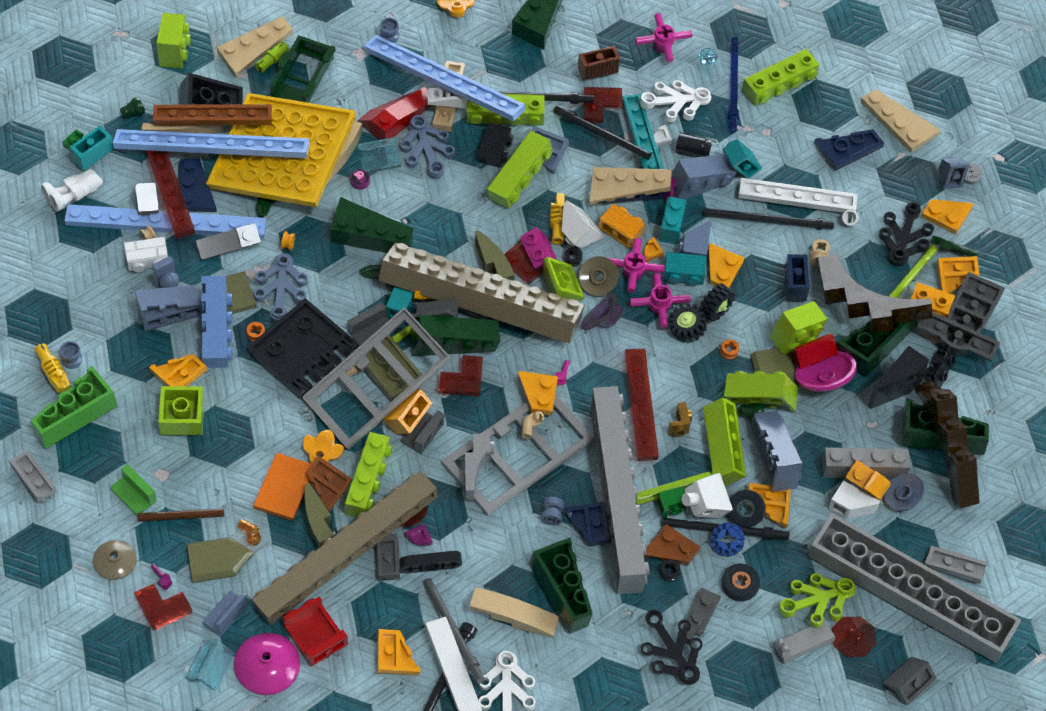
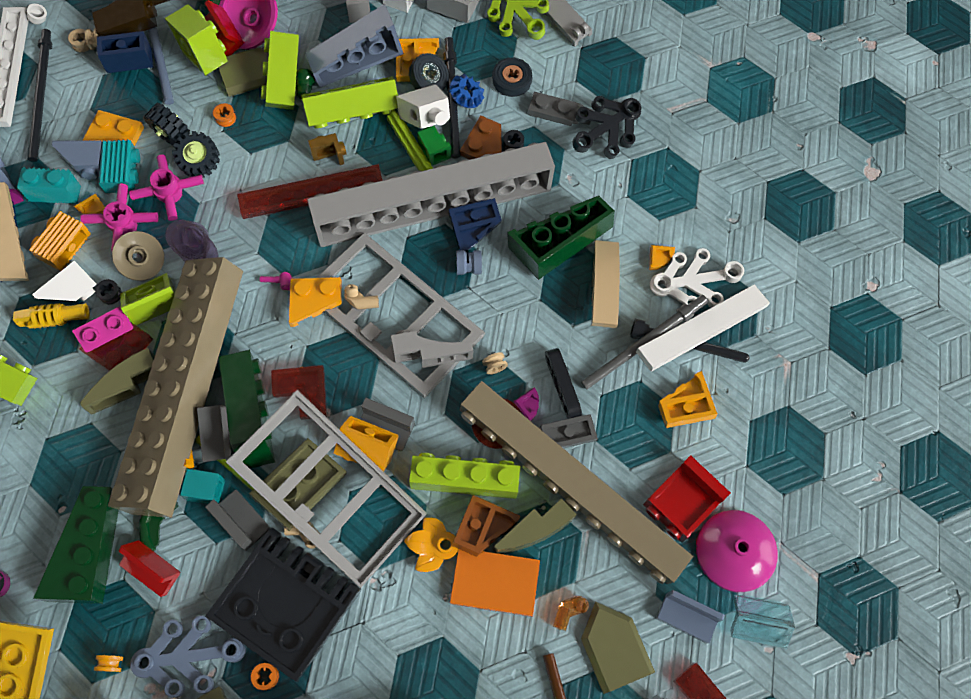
camera: 100 degrees left, 10 degrees up
none -> red panel [118,540,181,597]
none -> sand blue bar [148,27,174,105]
none -> tan bush [482,352,508,374]
none -> light orange tile [649,245,675,270]

